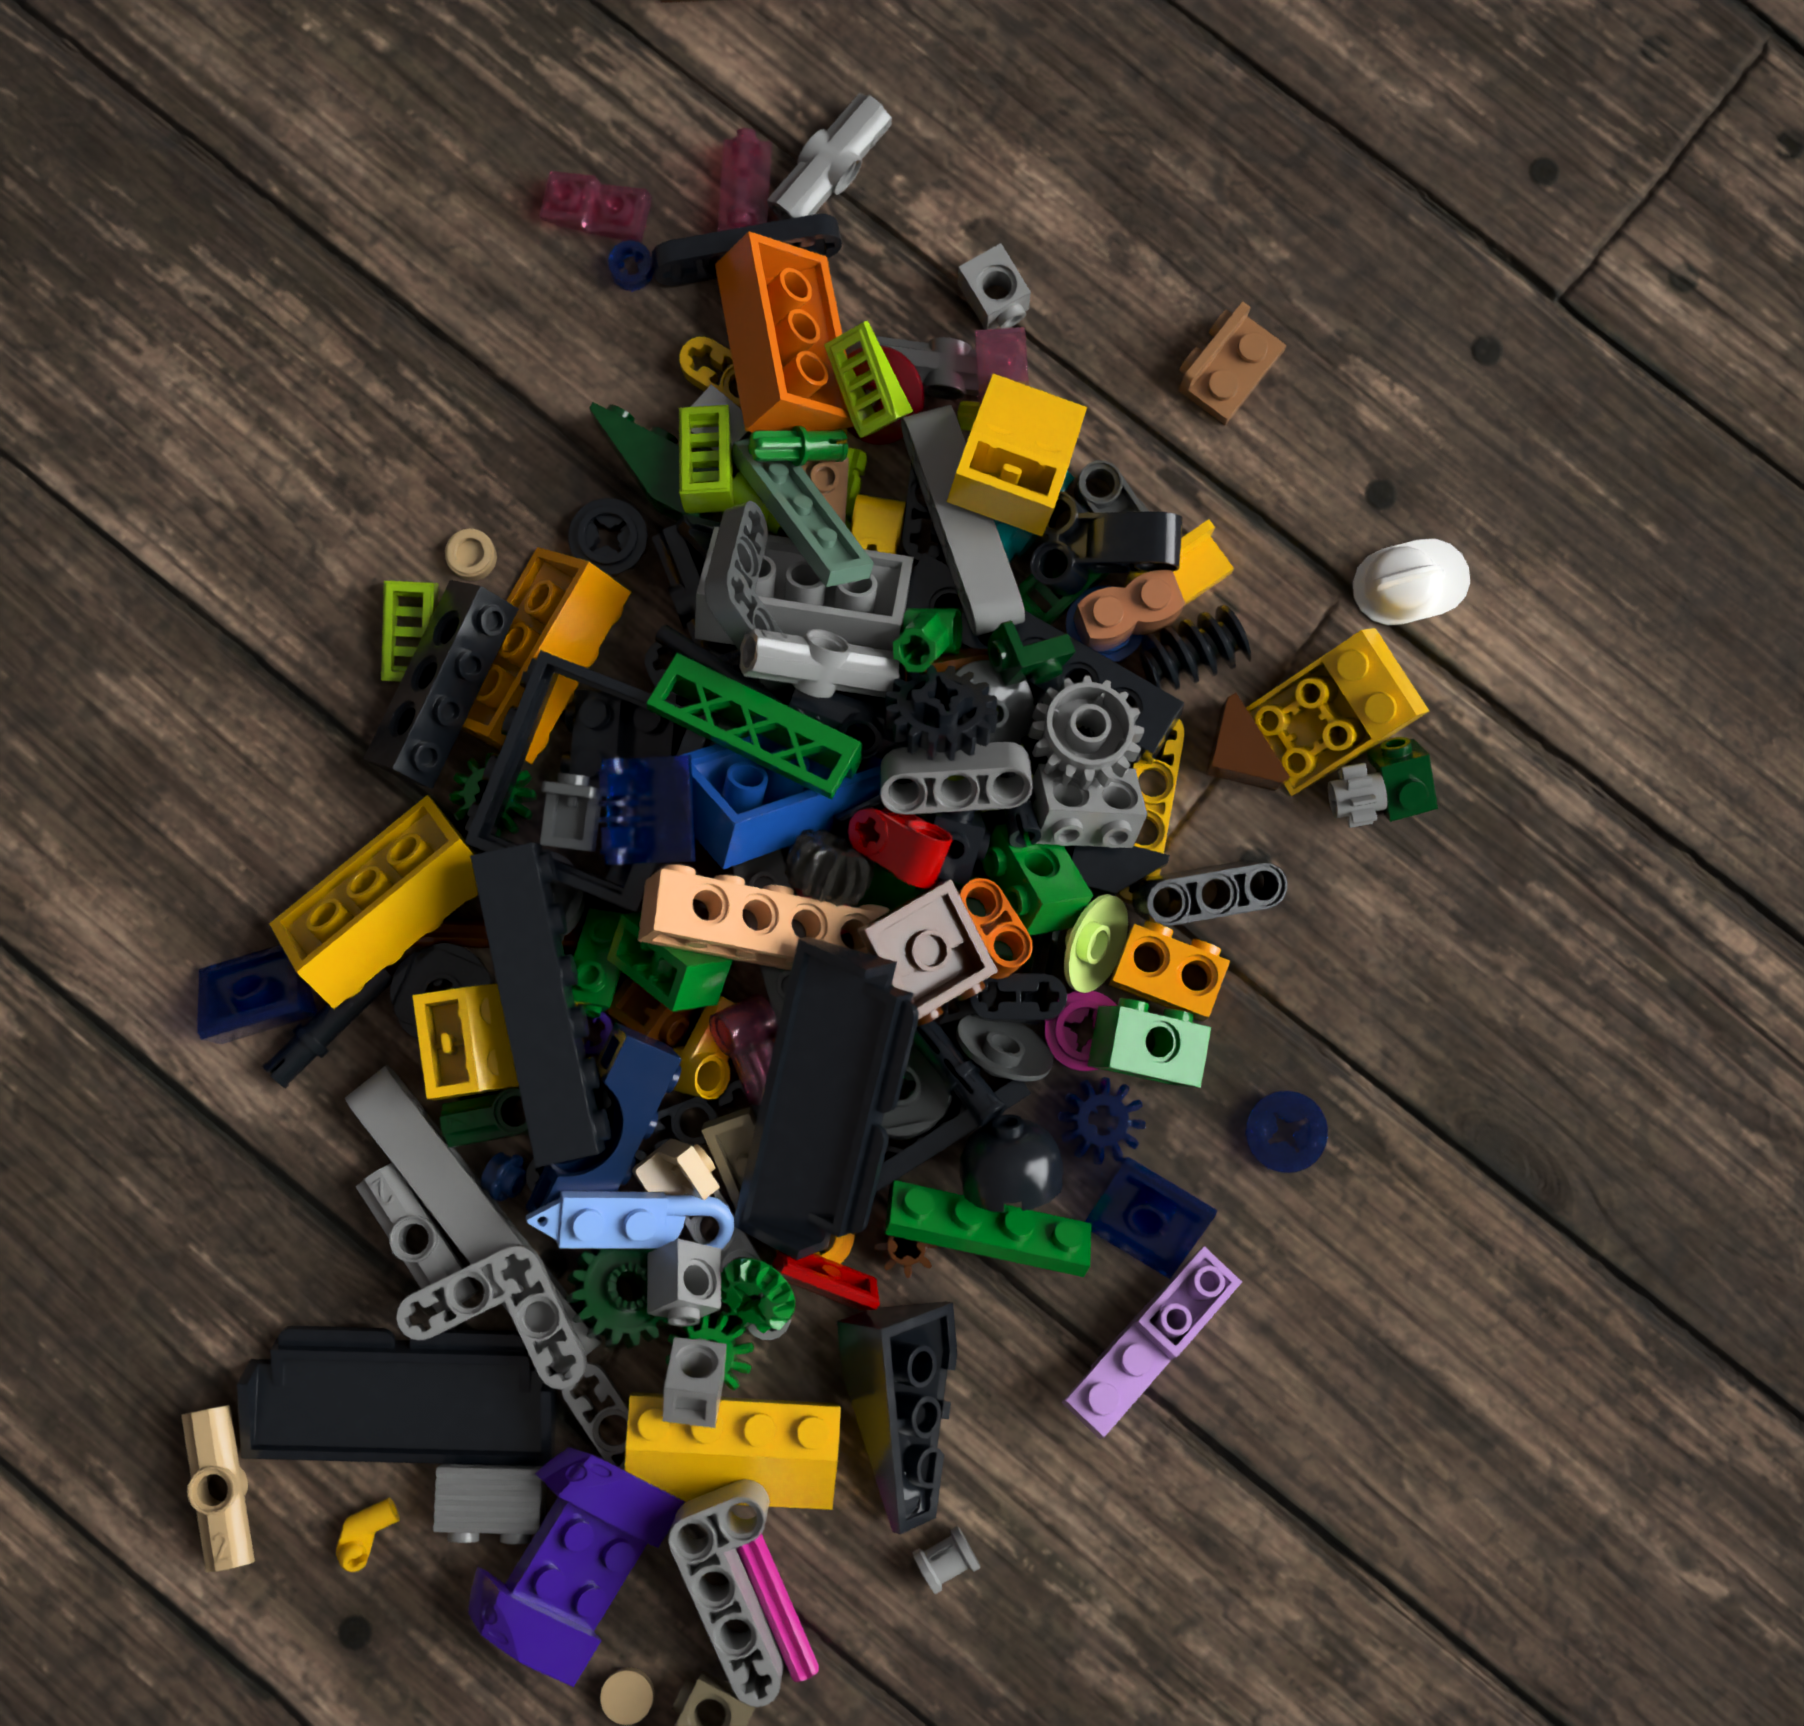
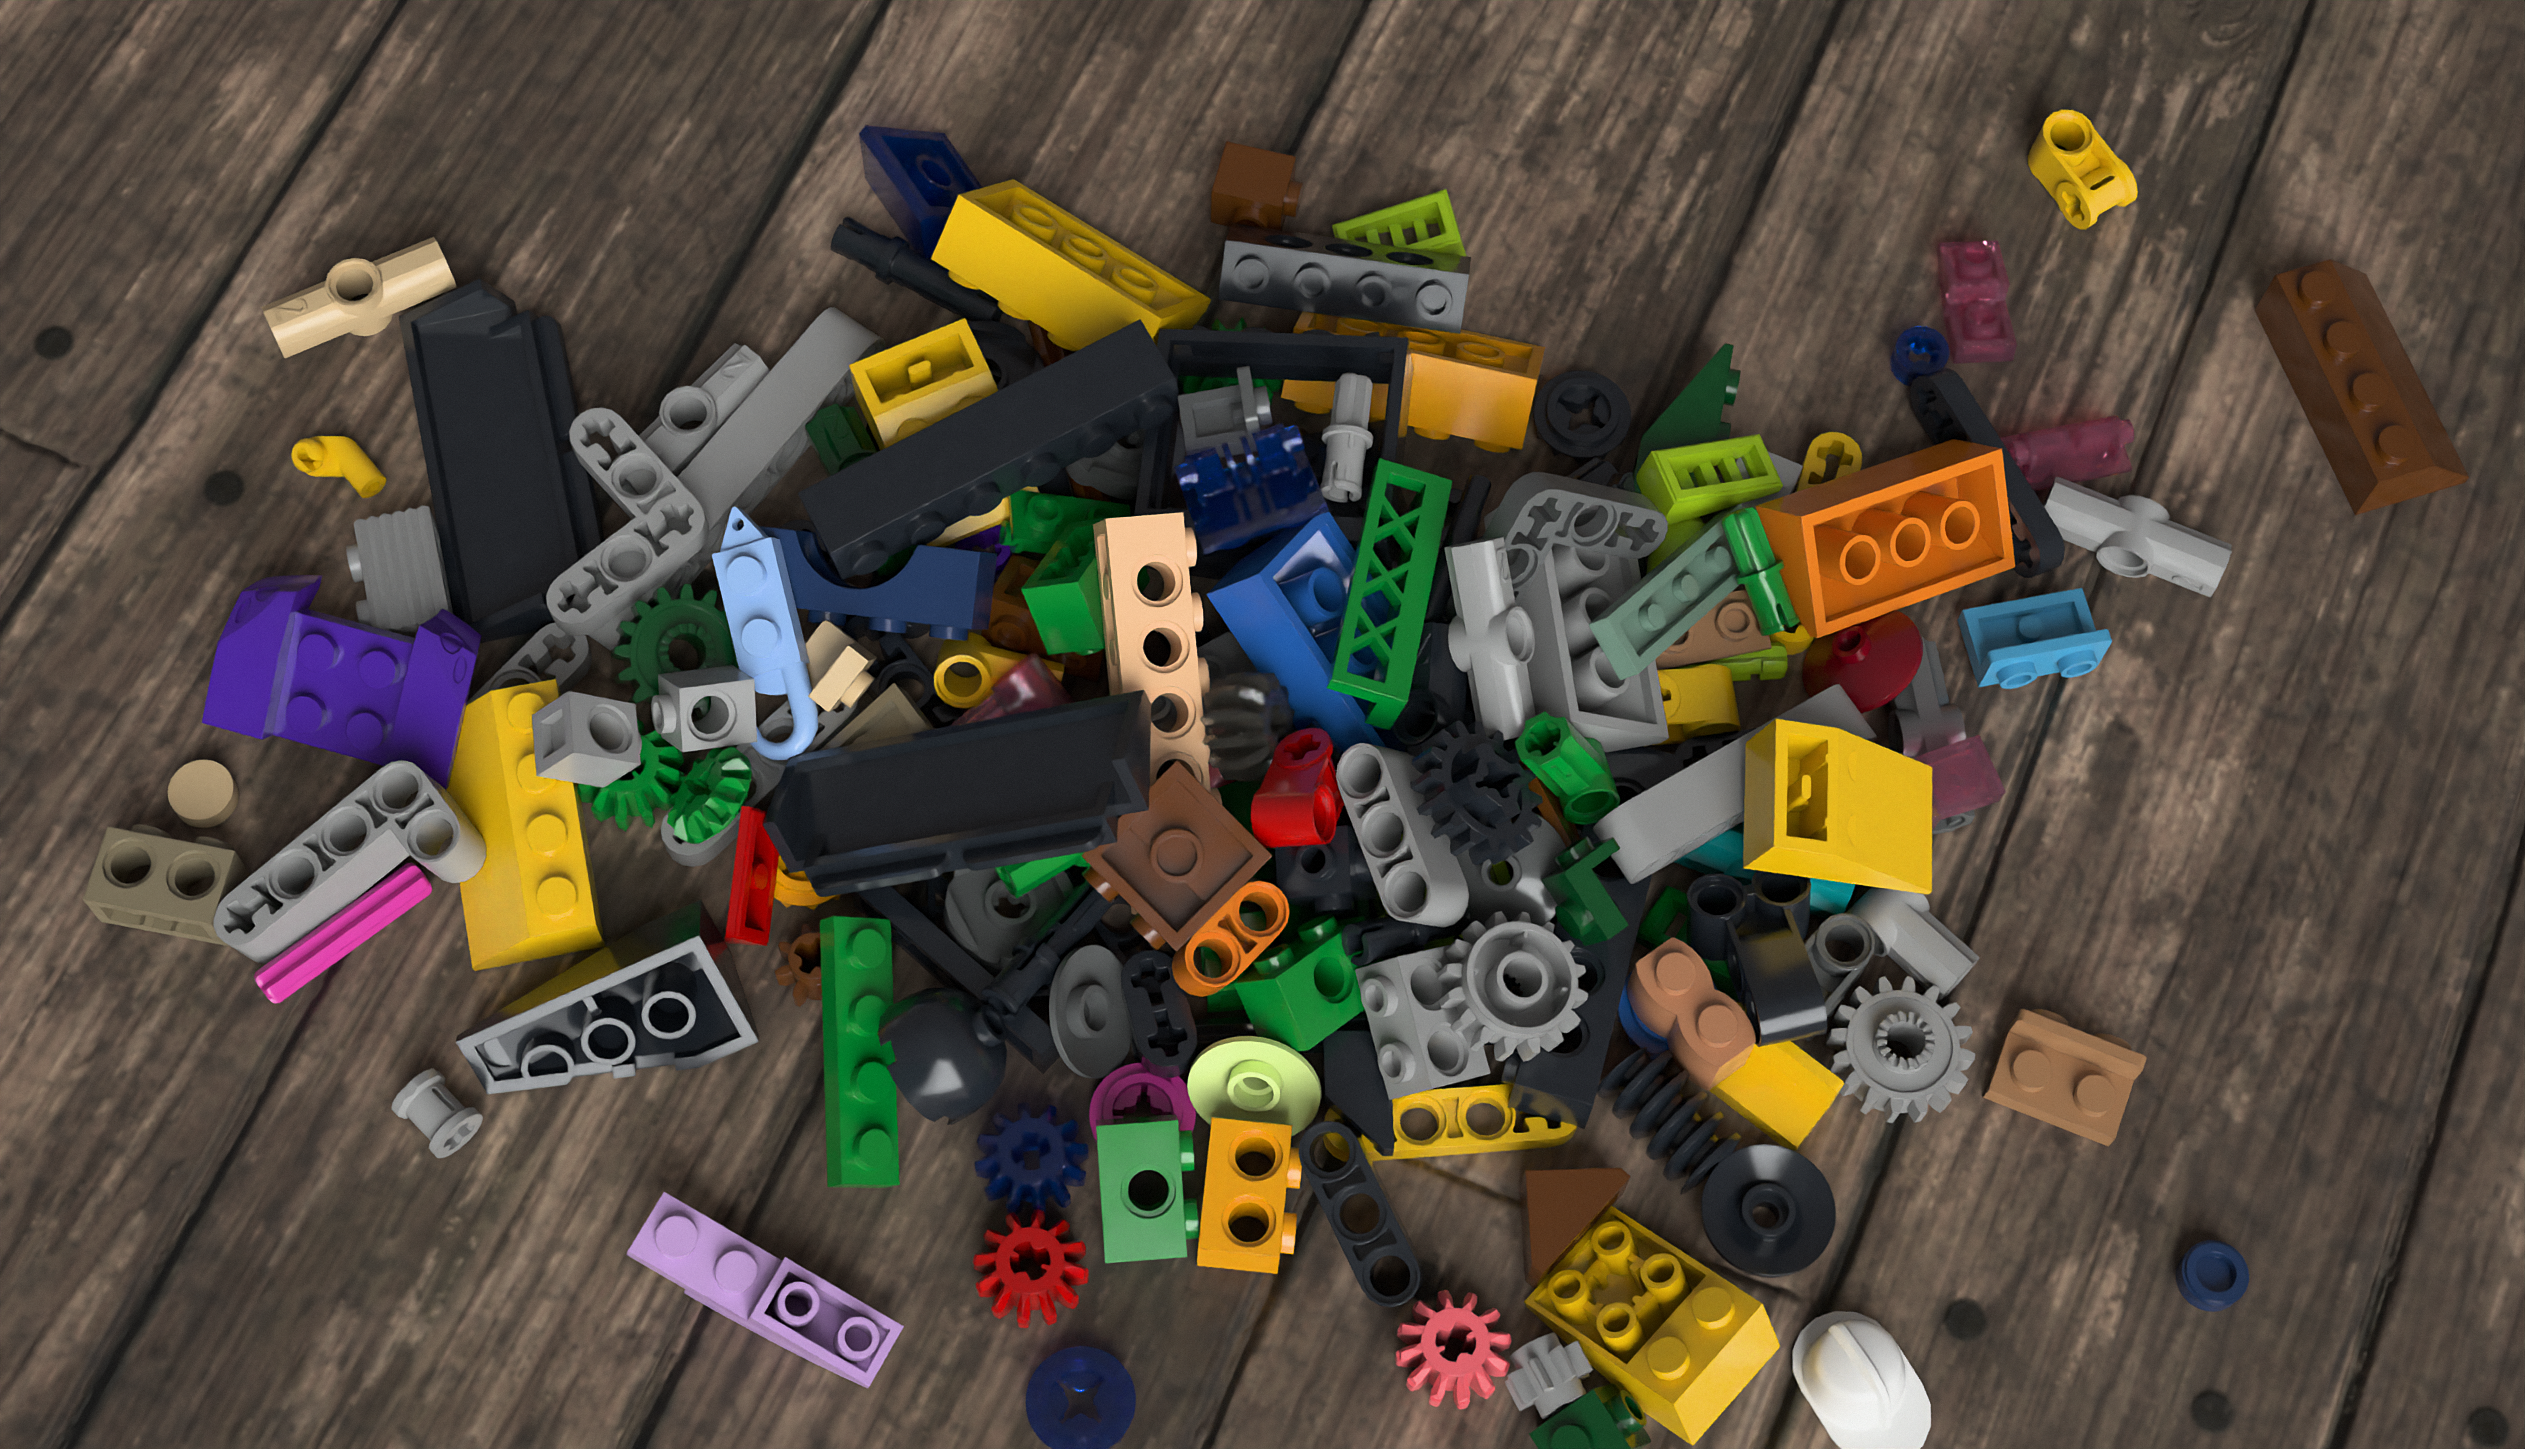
camera: 70 degrees right, 15 degrees down
tan tile [445,529,497,581] -> none
dark blue plate [481,1152,526,1202] -> none
lime slope [824,321,913,439] -> none
light grey brick [957,243,1031,333] -> none
clear blue slope [1084,1156,1218,1279] -> none
none -> red gear [973,1209,1089,1328]
none -> reddish brown brick [1211,141,1304,230]
none -> light grey axle [1320,373,1373,502]
none -> coral gear [1395,1290,1512,1409]
none -> black dish [1701,1144,1836,1278]
none -> light grey gear [1825,976,1975,1123]
none -> light grey piece [1845,887,1980,1002]
none -> dark azure bracket [1957,588,2112,689]
none -> yellow piece [2028,109,2138,230]
none -> dark blue tile [2176,1240,2249,1312]

